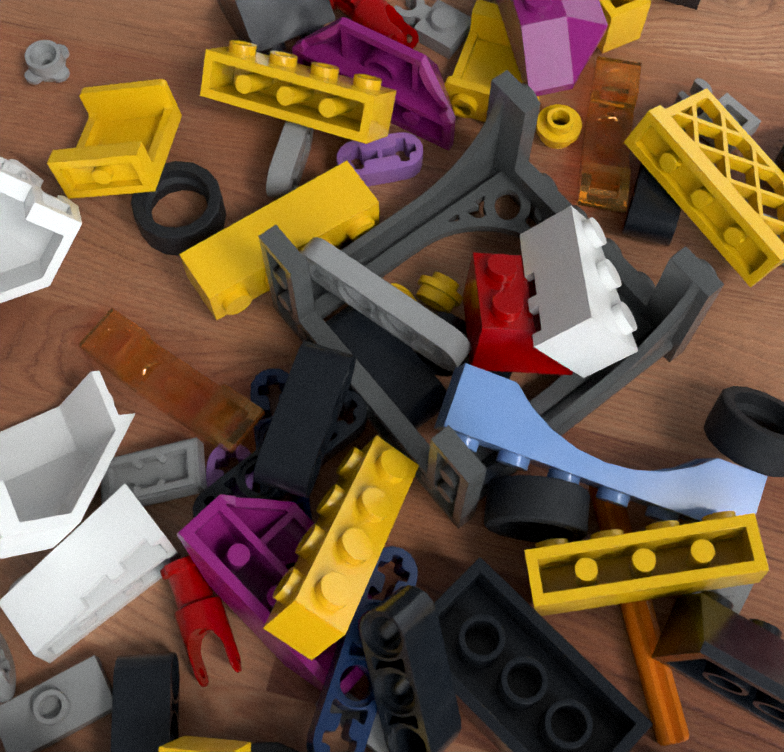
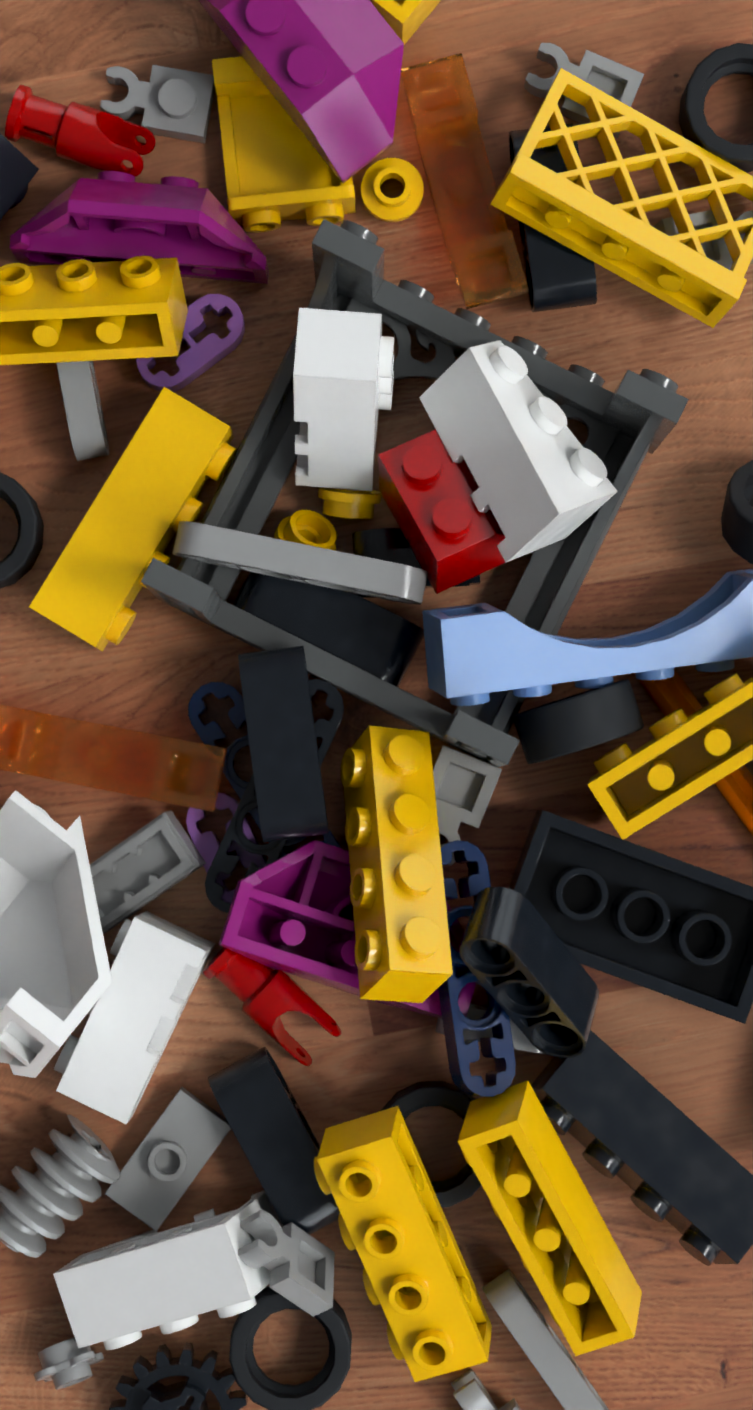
camera: 30 degrees left, 20 degrees up
none -> white wedge [293,308,394,491]
none -> light grey plate [433,745,502,866]

